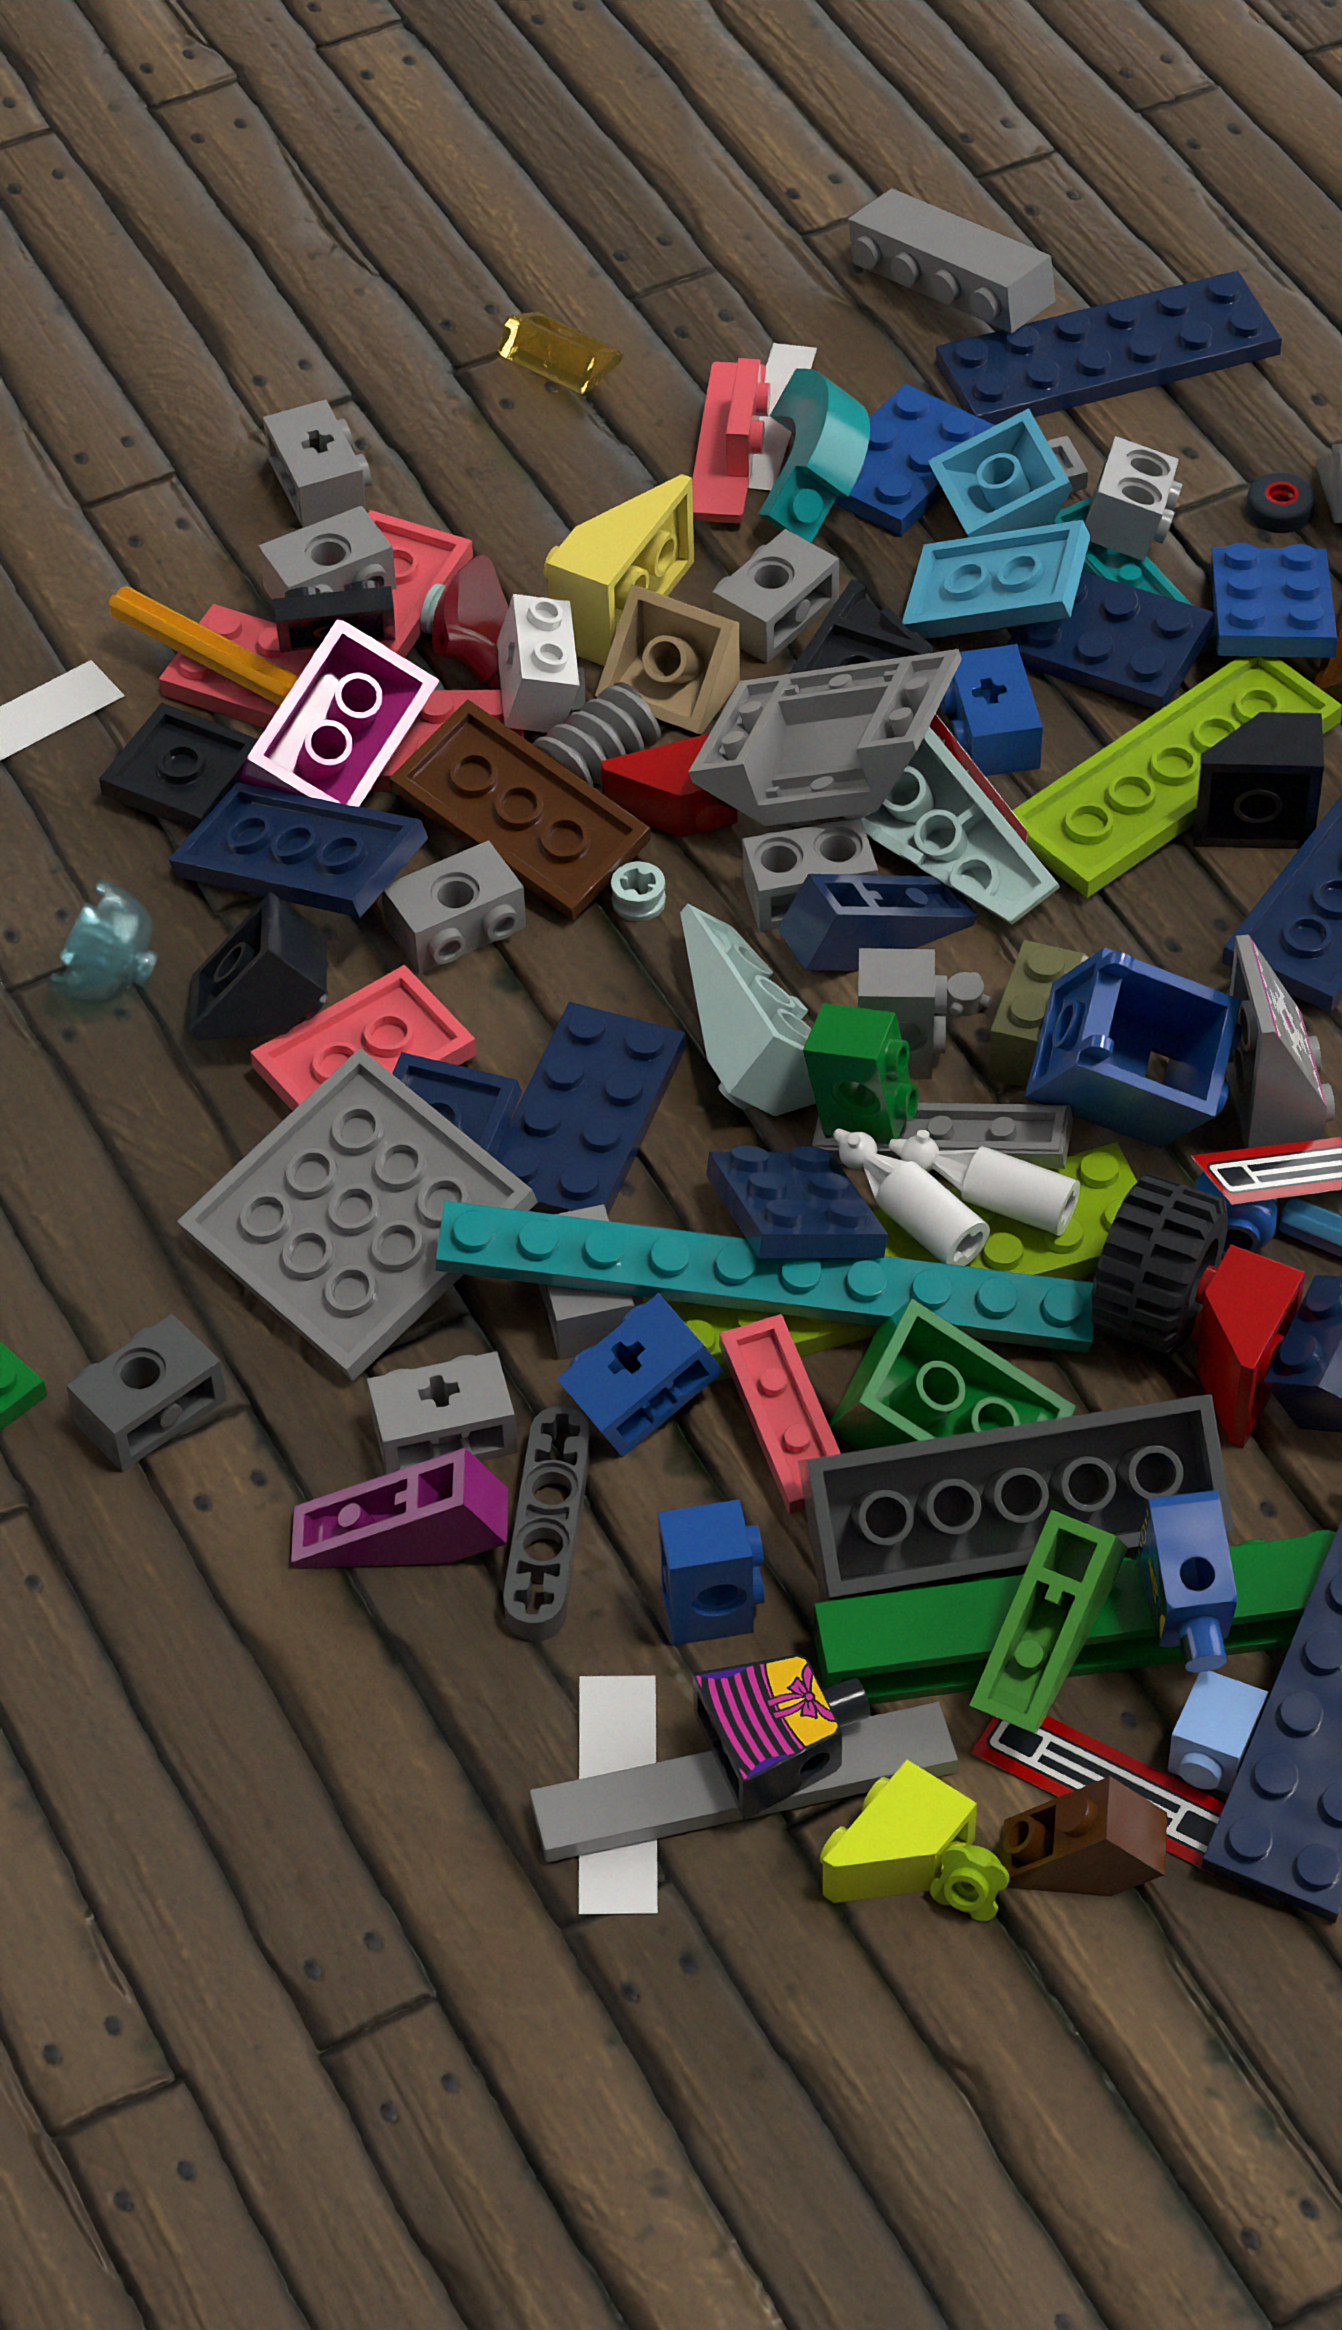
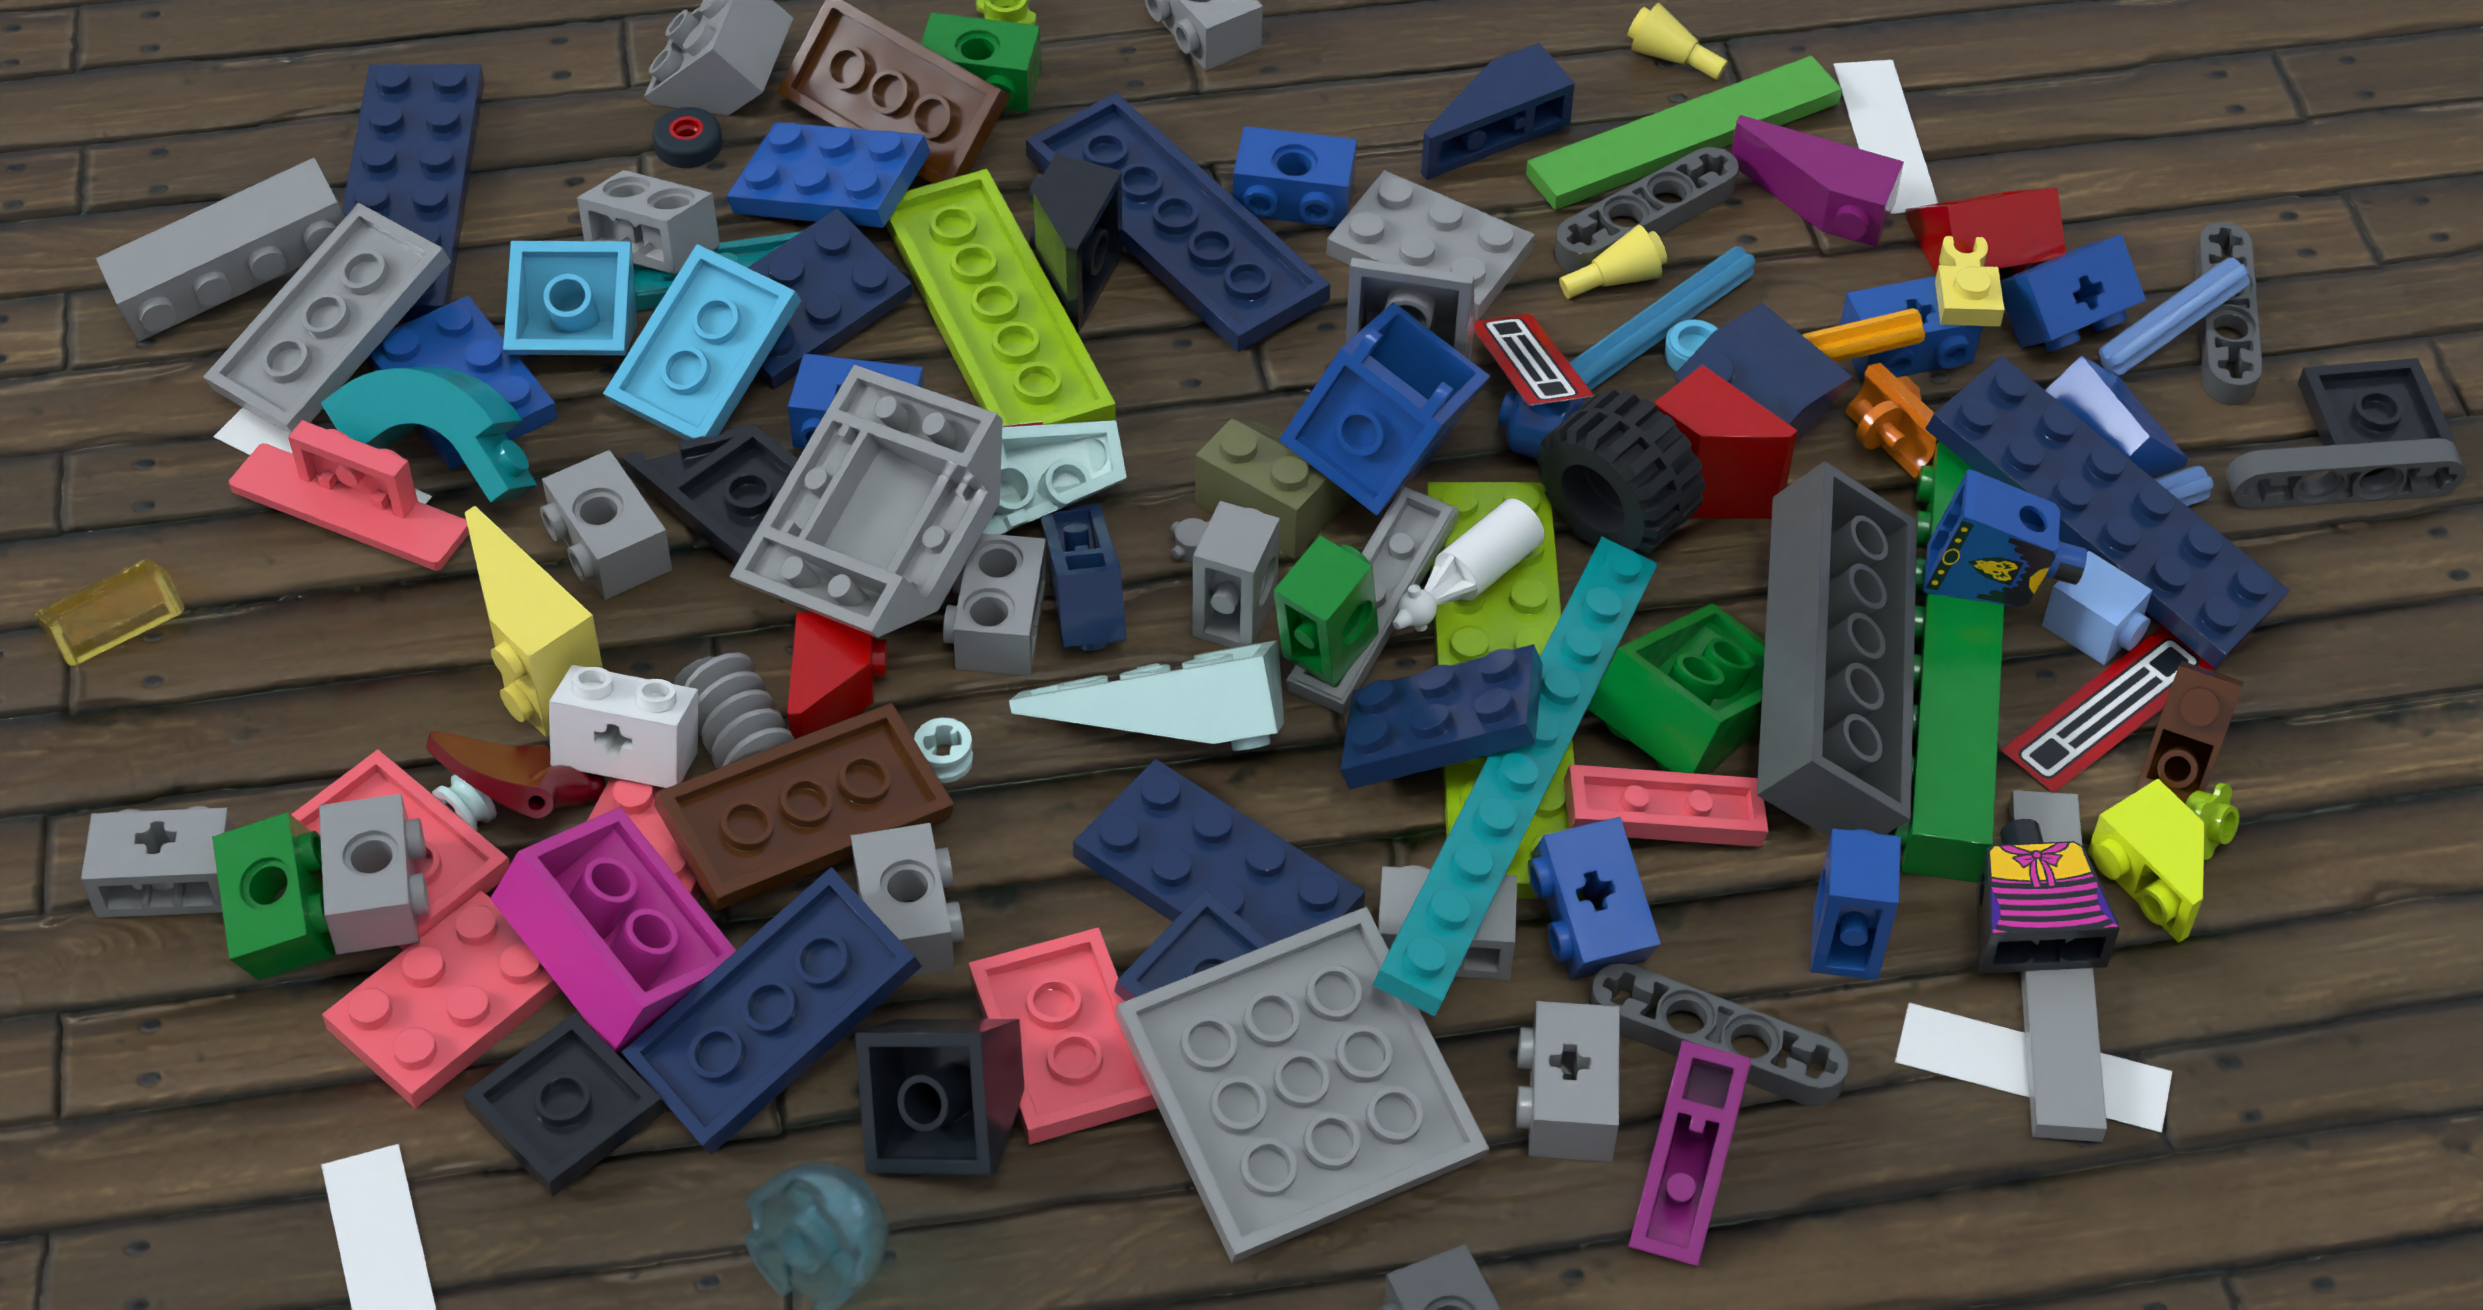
camera: 75 degrees left, 0 degrees up
light orange axle [109,586,299,706] -> none
black plate [273,580,396,652] -> none
tan slope [595,585,740,734] -> none
white wheel [833,1128,990,1266] -> none
bright green slope [969,1510,1128,1734] -> none
none -> light grey plate [203,203,451,435]
none -> green brick [212,812,335,981]

